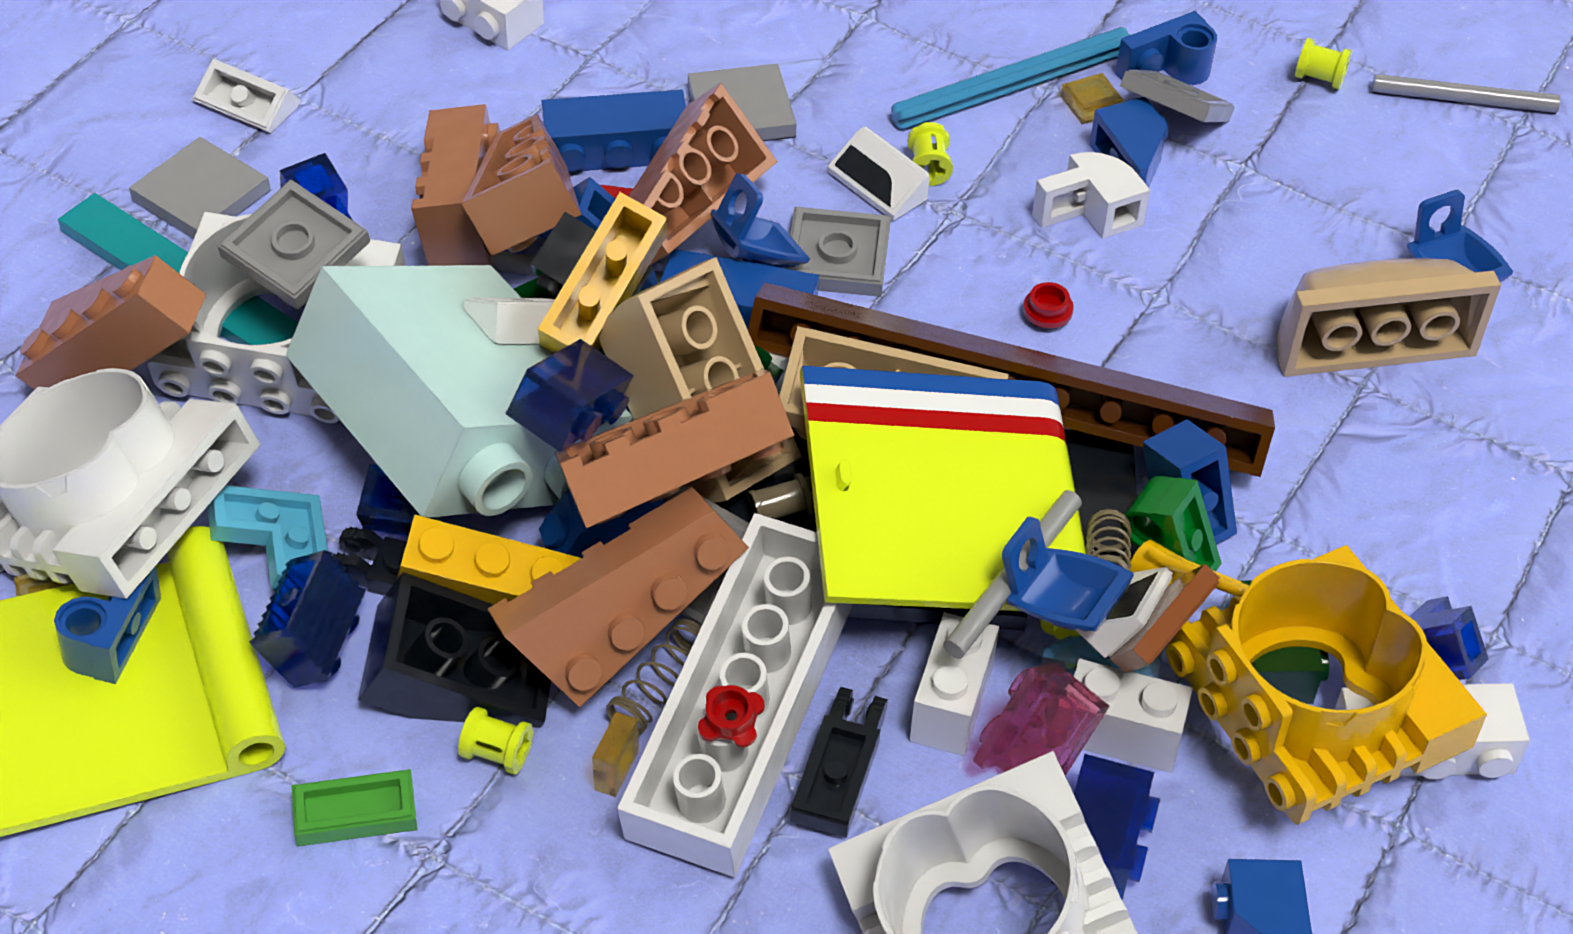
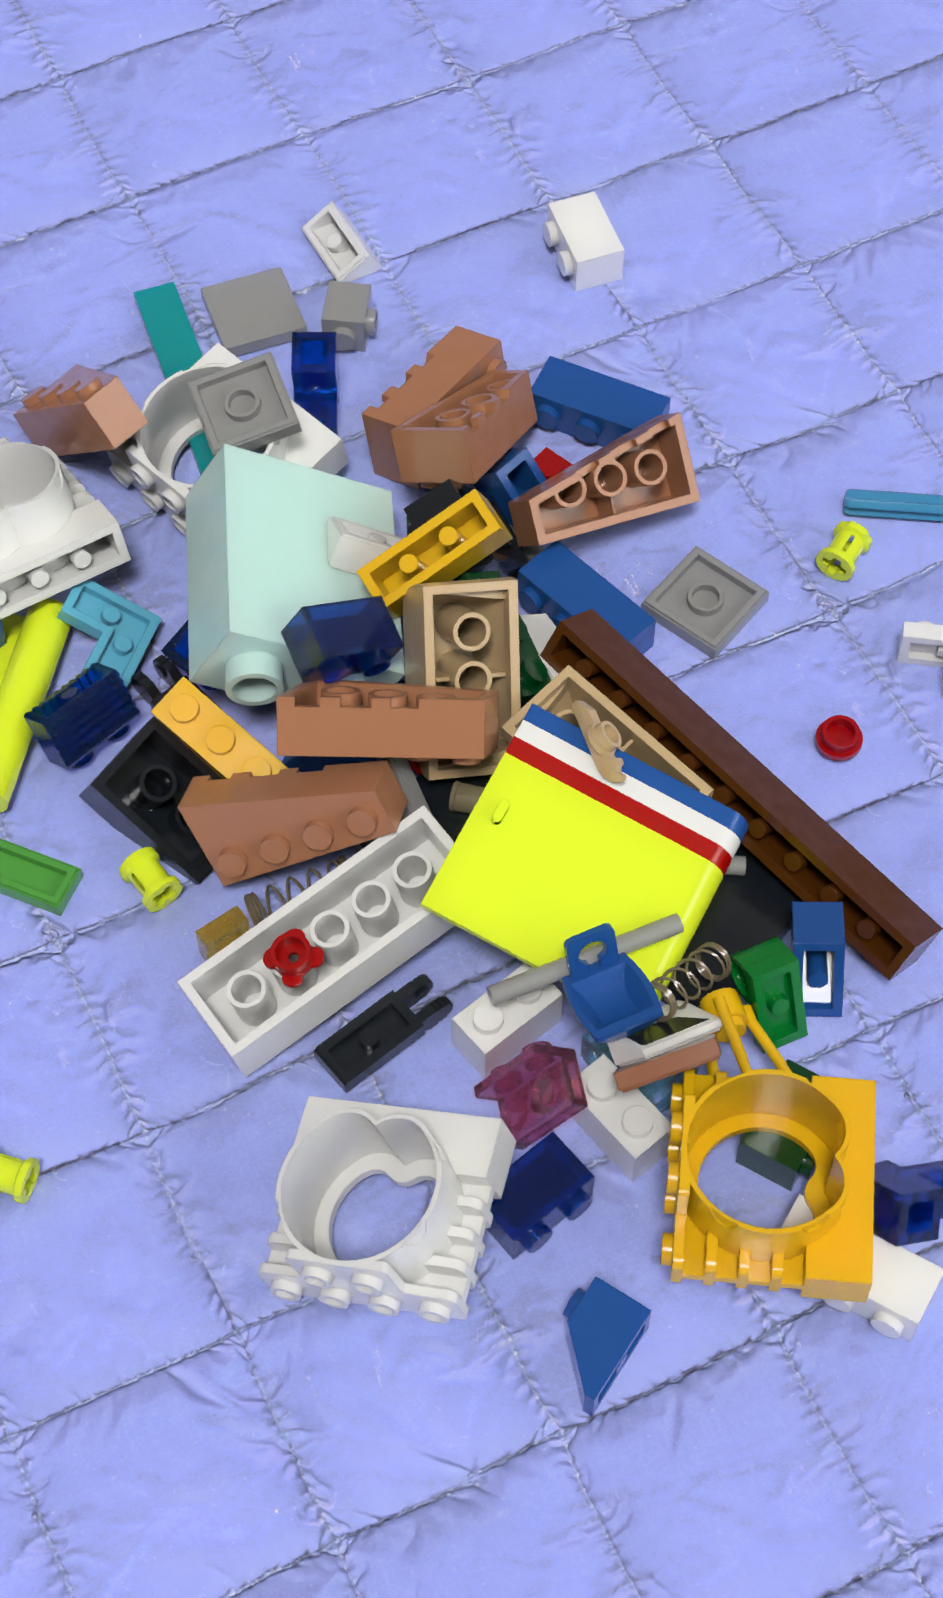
camera: 35 degrees right, 10 degrees up
light grey tile [688,63,797,140] -> none
blue piece [710,173,810,267] -> none
white slope [827,126,930,221] -> none
none -> light grey brick [321,280,378,352]
none -> tan piece [572,700,627,783]

